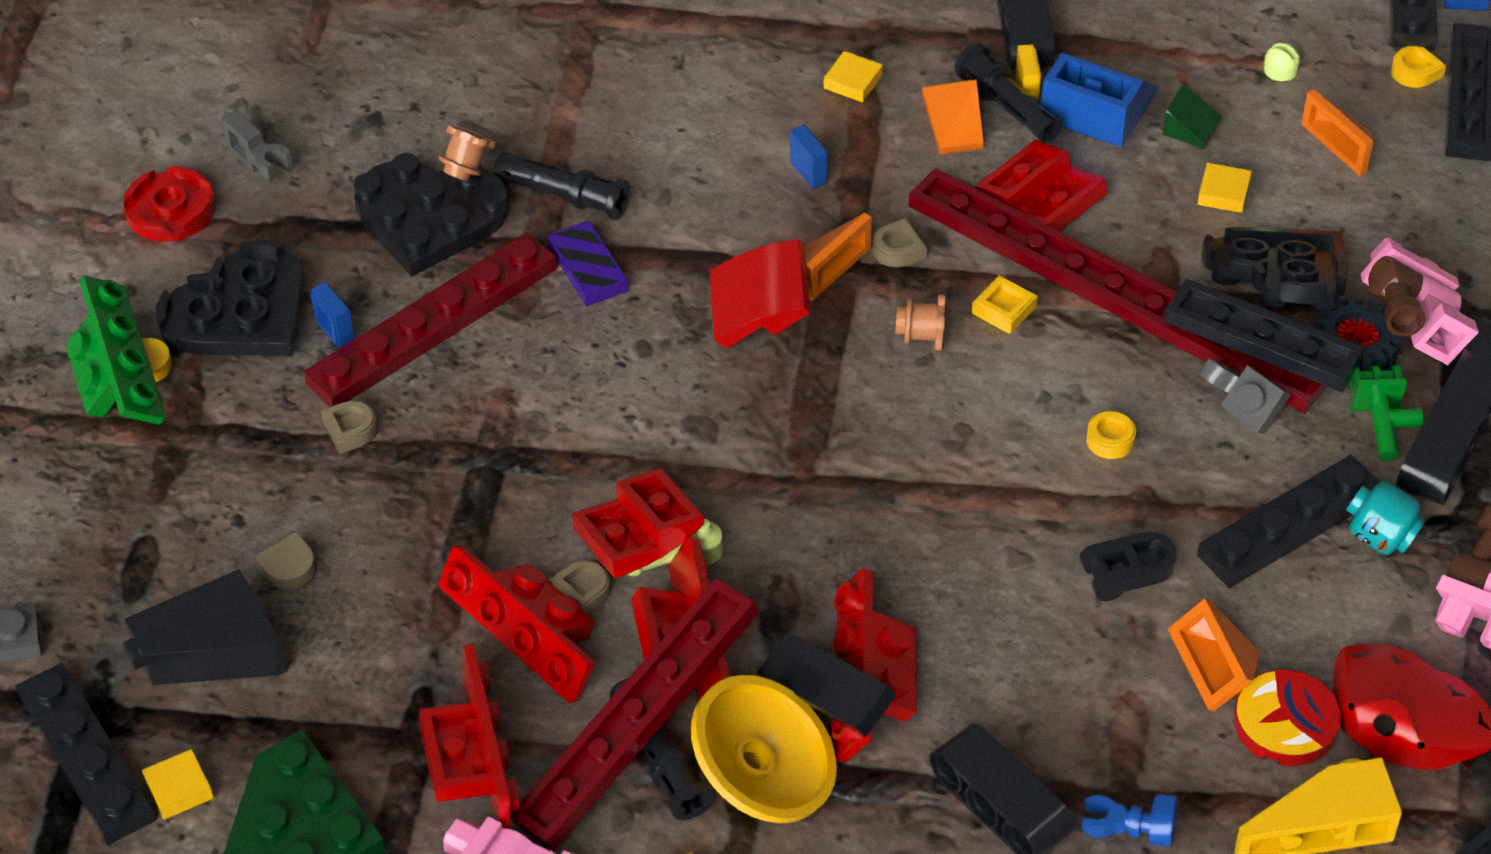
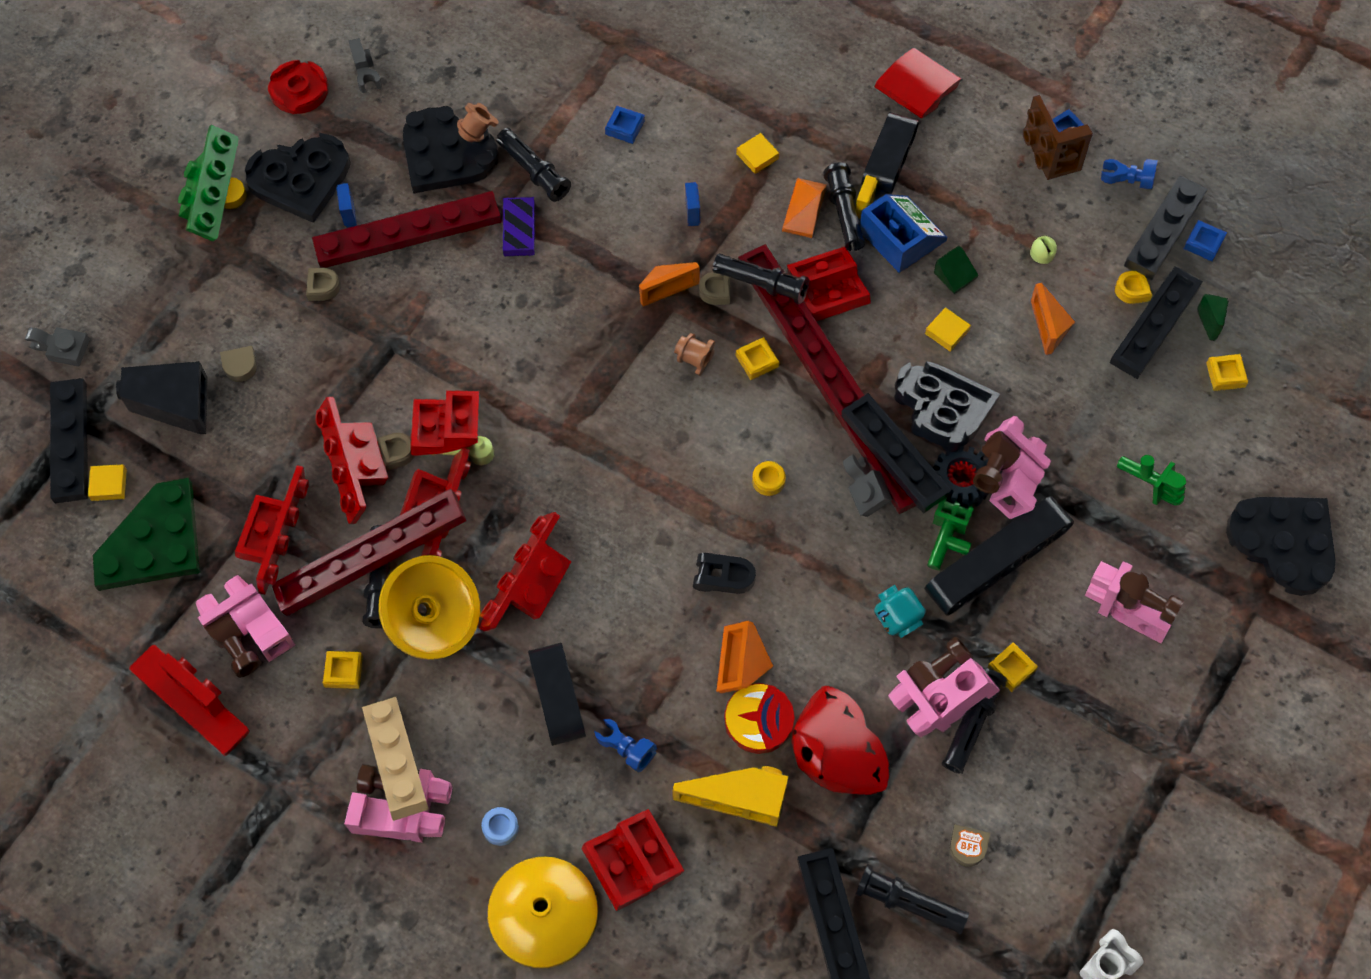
camera: 25 degrees right, 15 degrees up
red slope [710,239,810,349] -> none
black tile [757,632,897,738] -> none
black plate [1197,455,1380,589] -> none
none -> blue tile [605,106,645,144]
none -> black pin [712,253,810,304]

